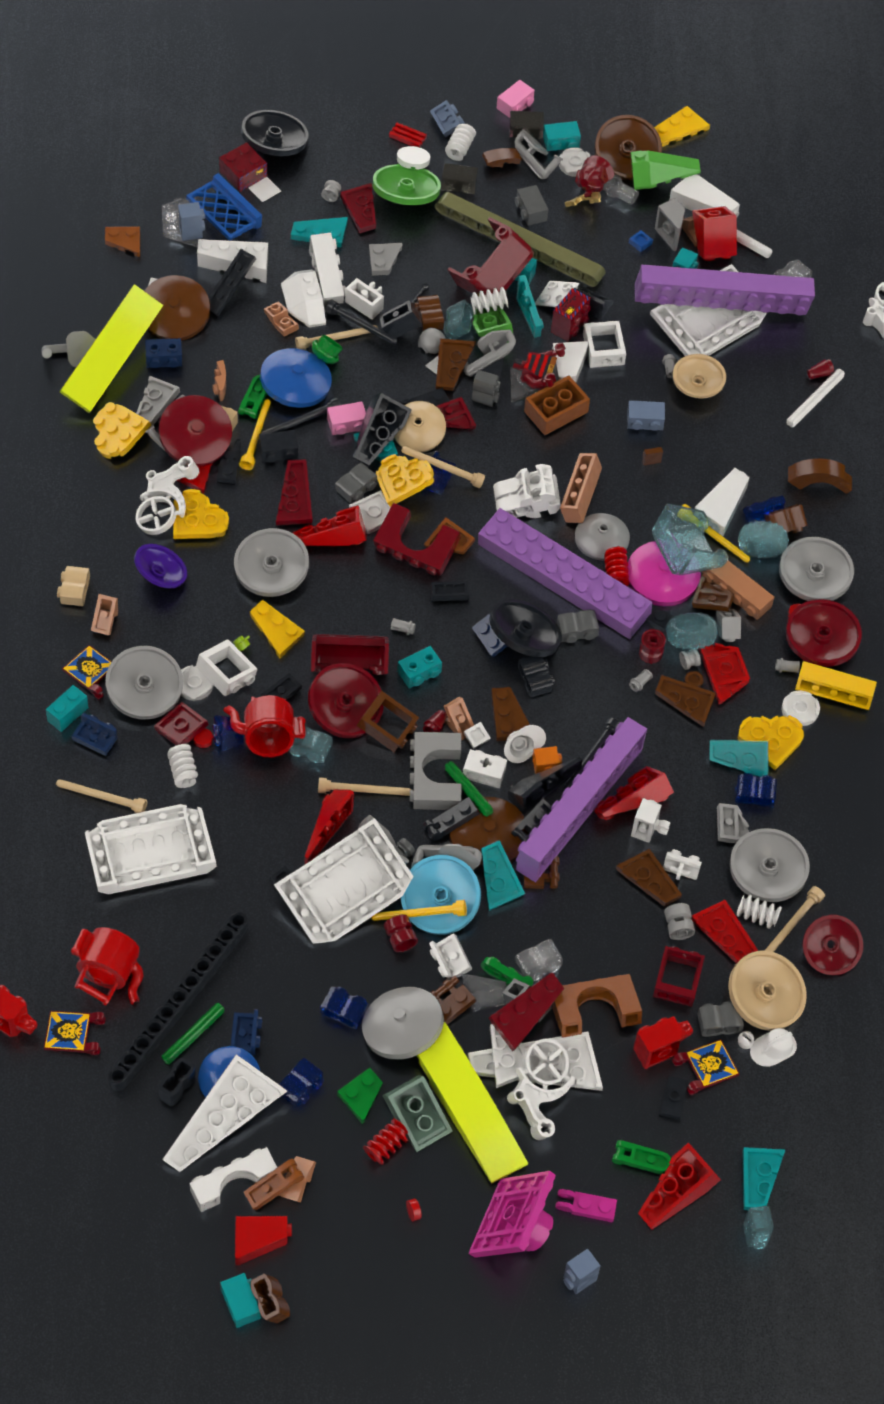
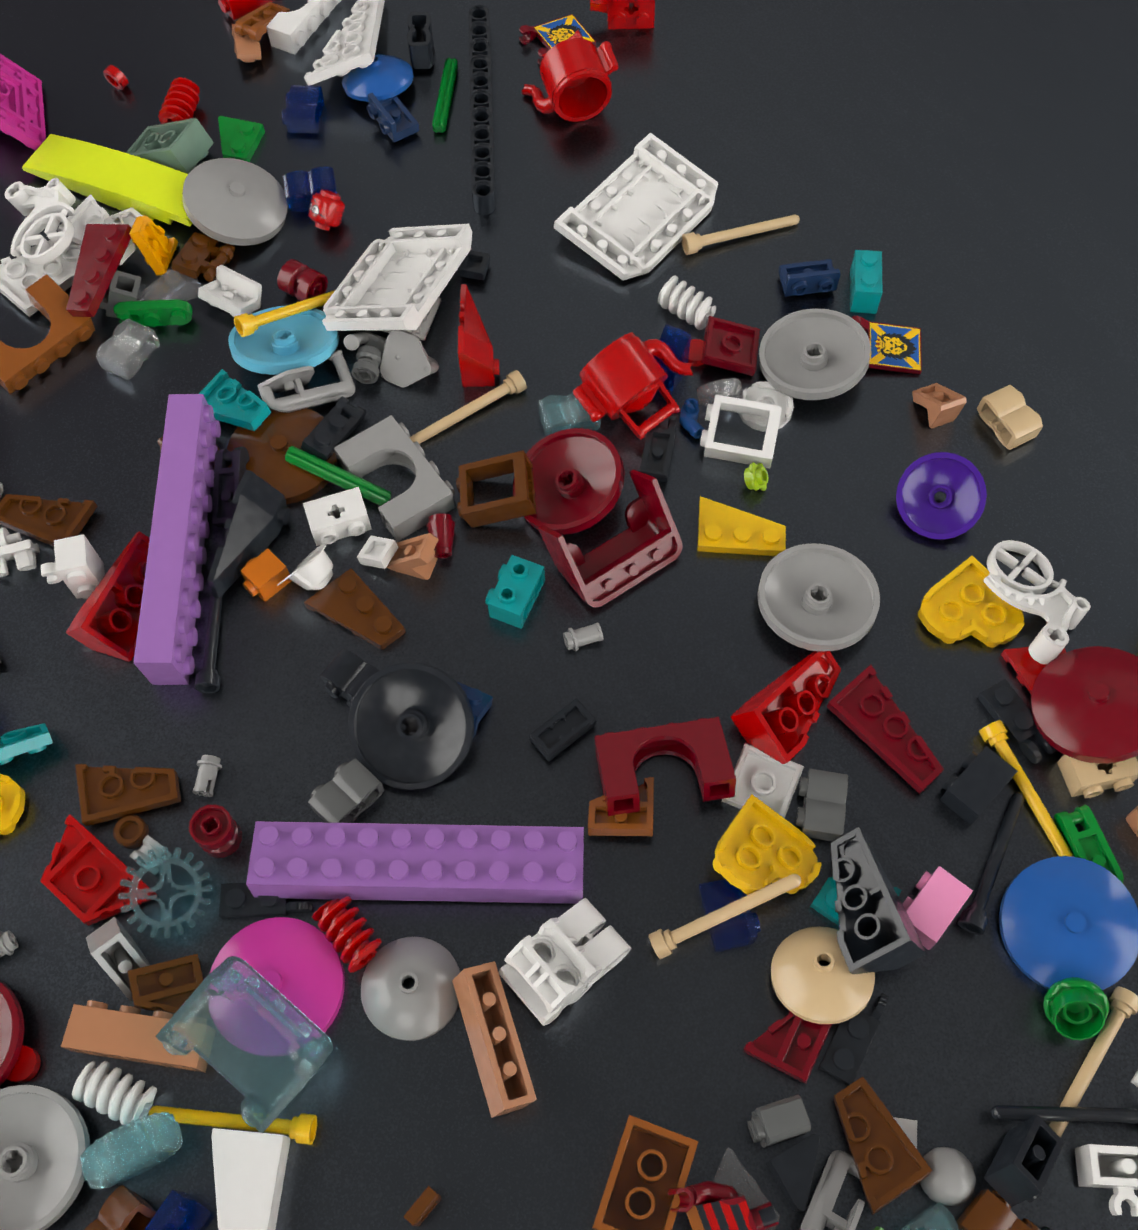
camera: 150 degrees right, 5 degrees up
none -> white piece [72,1061,157,1128]
none -> light orange wing [129,215,178,276]
none -> red head [308,189,345,231]
none -> blue arm [679,398,705,439]
none -> clear hat [696,378,743,407]

